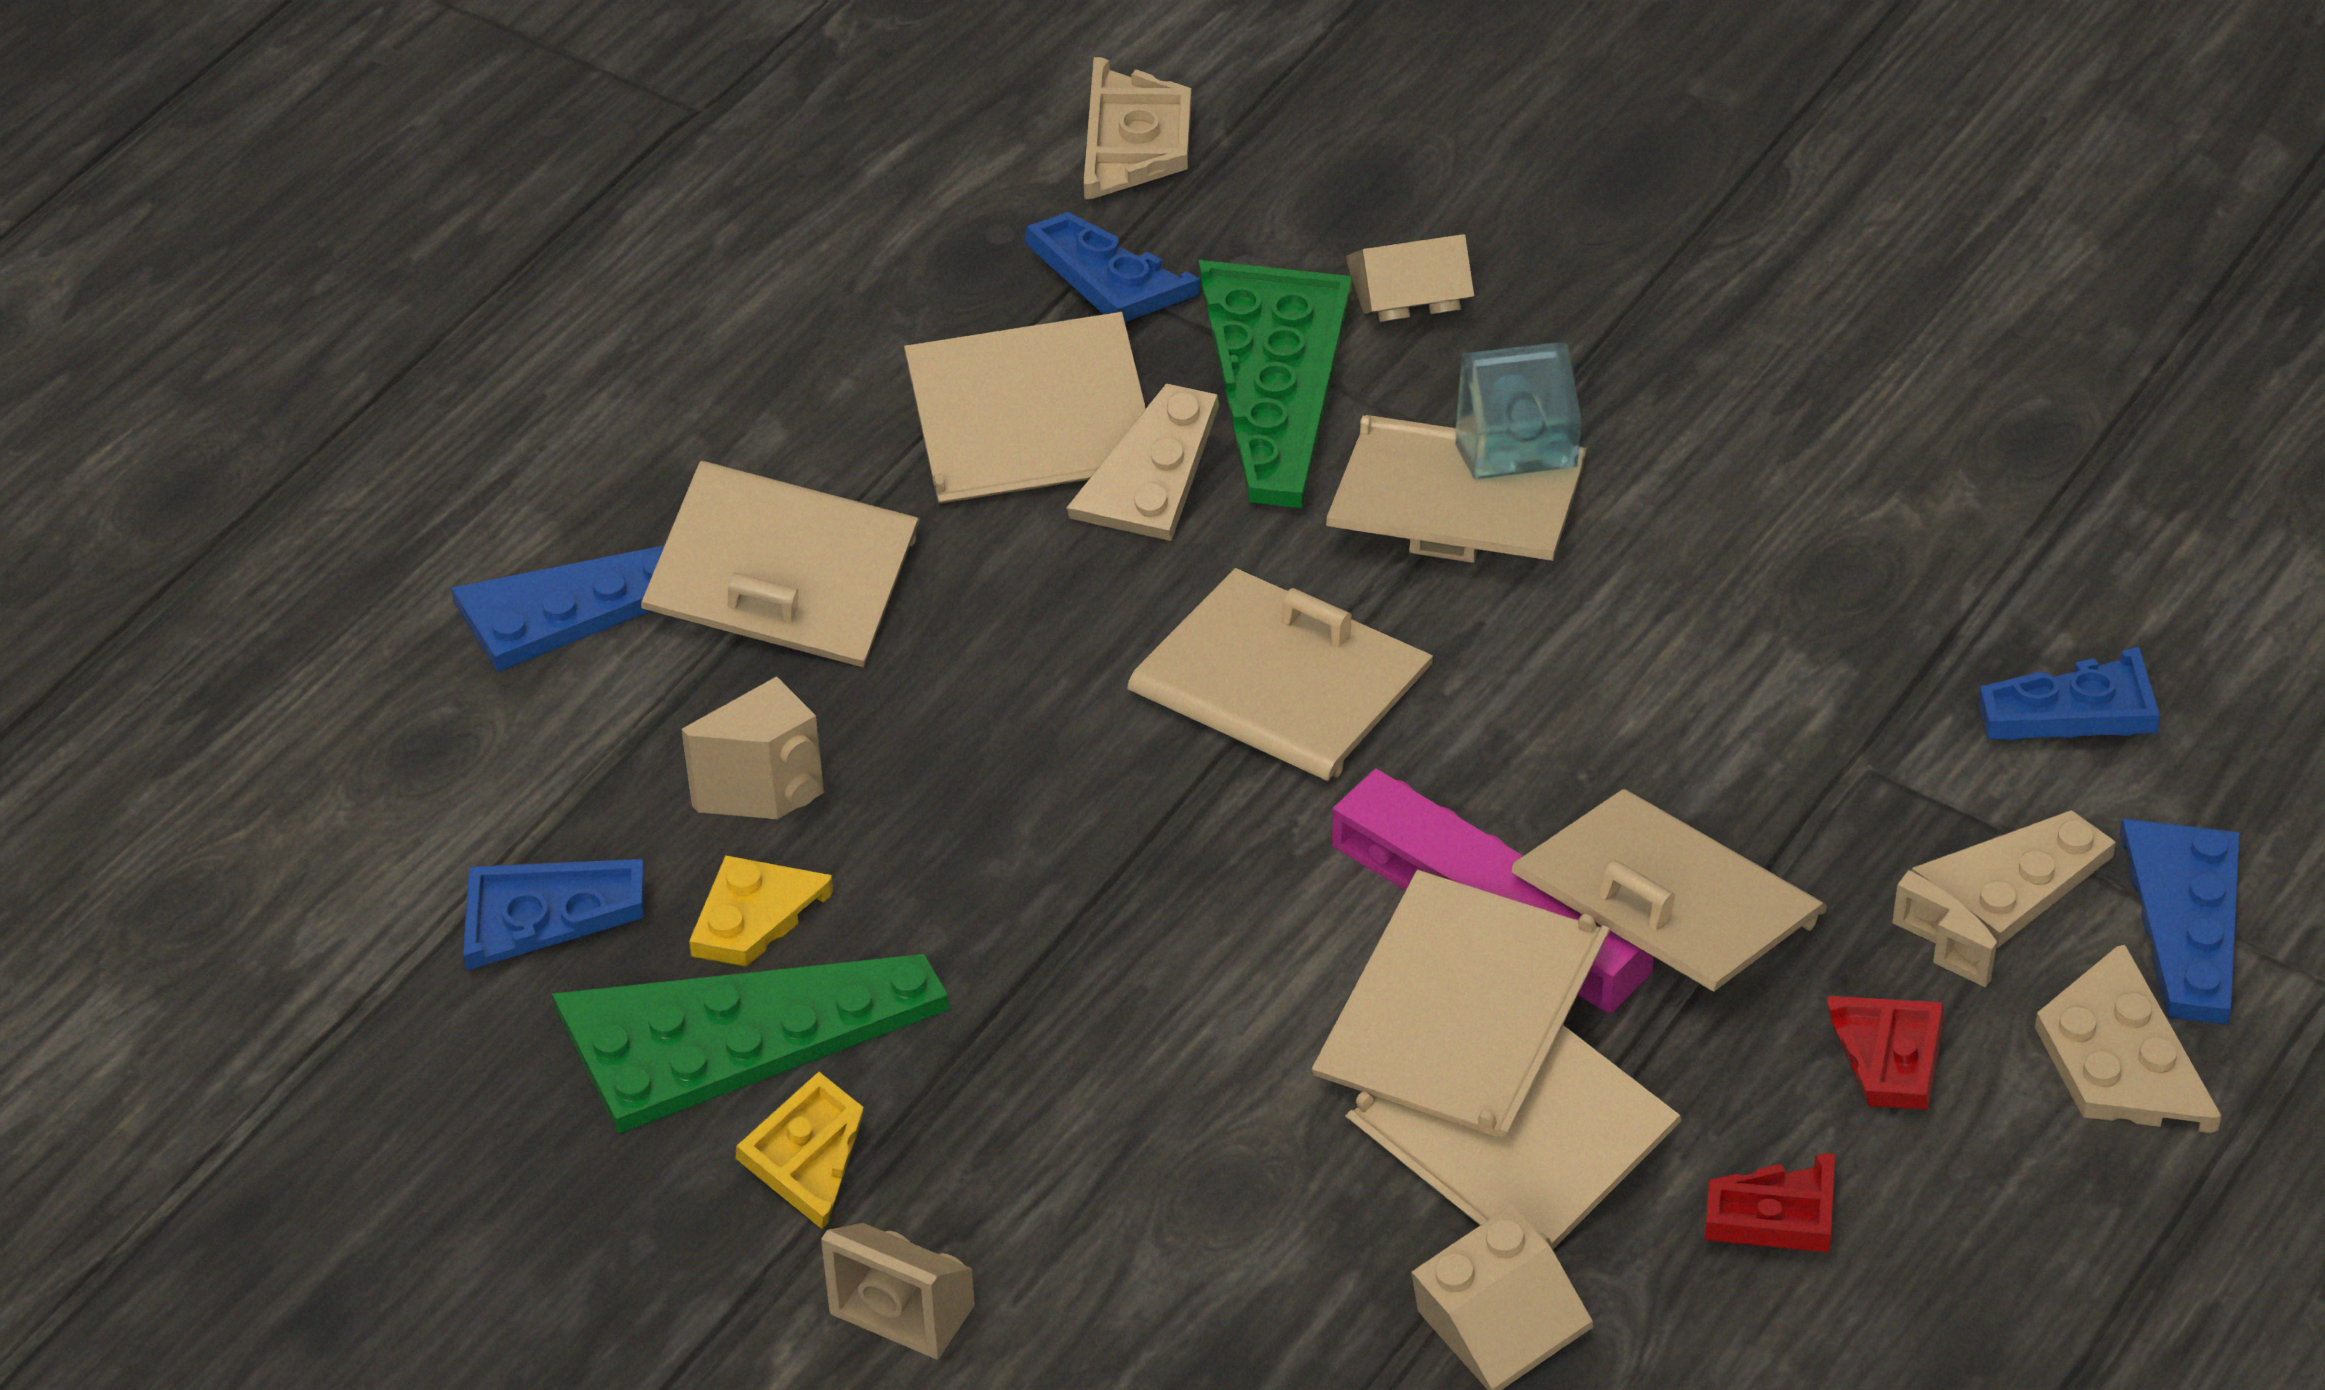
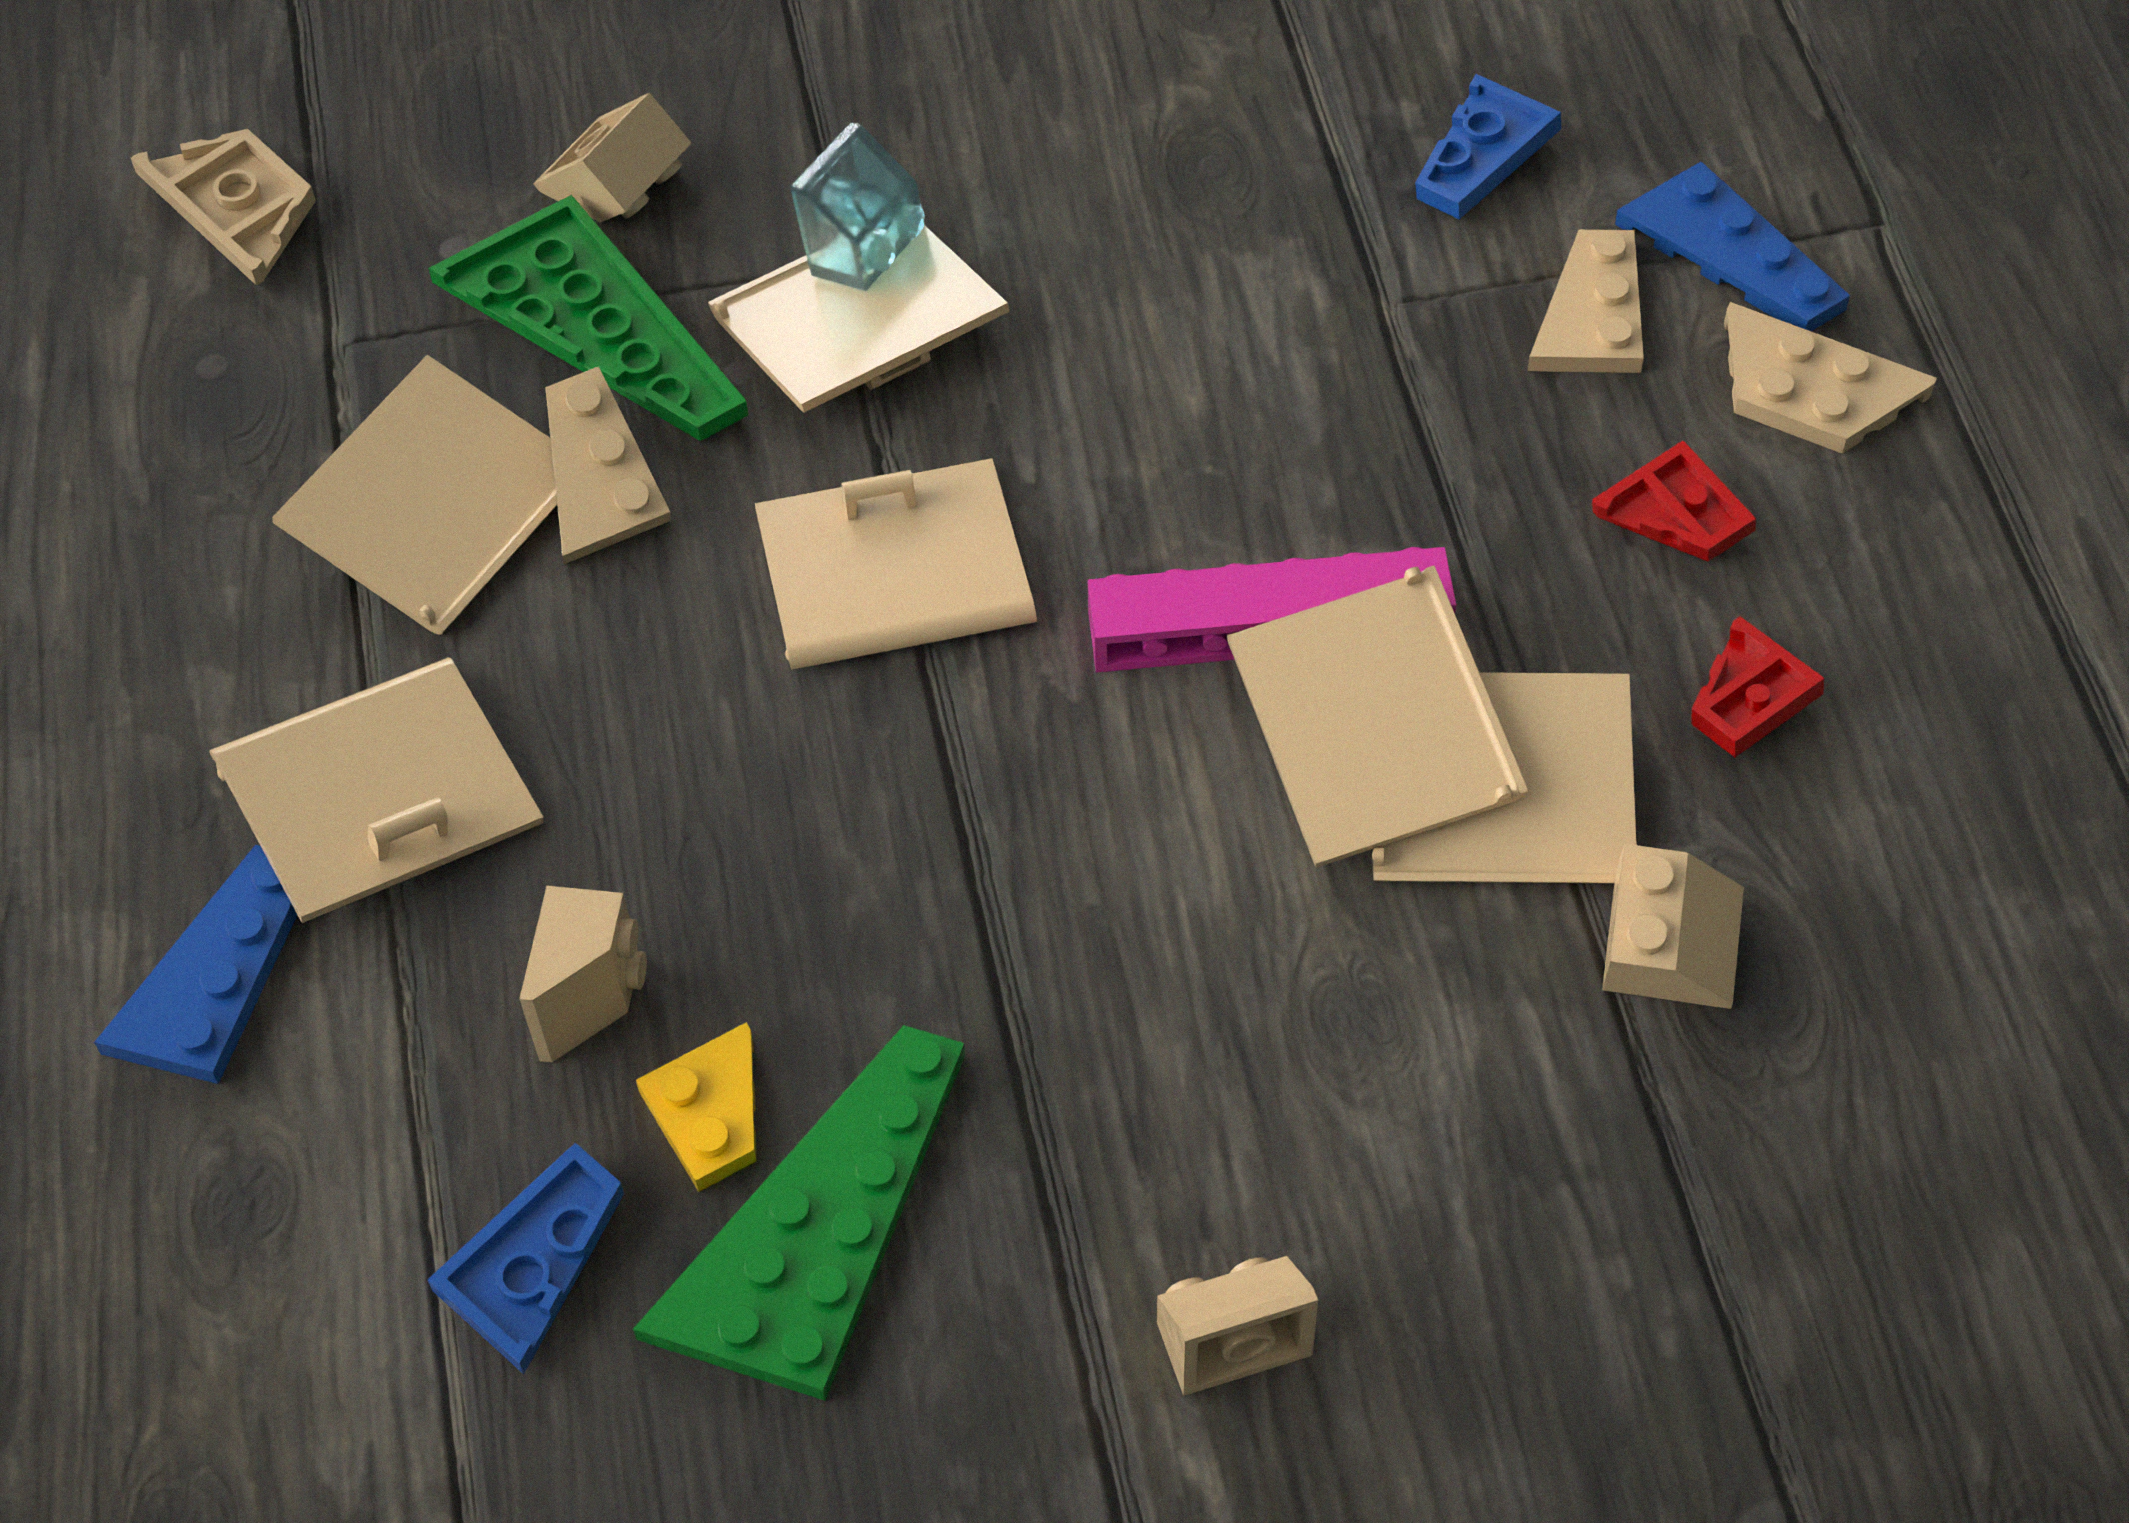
camera: 45 degrees left, 10 degrees up
yellow wing [735,1072,864,1229] -> none
blue wing [1025,212,1201,322] -> none
tan container [1511,789,1827,992] -> none
tan slope [1892,870,1997,988] -> none

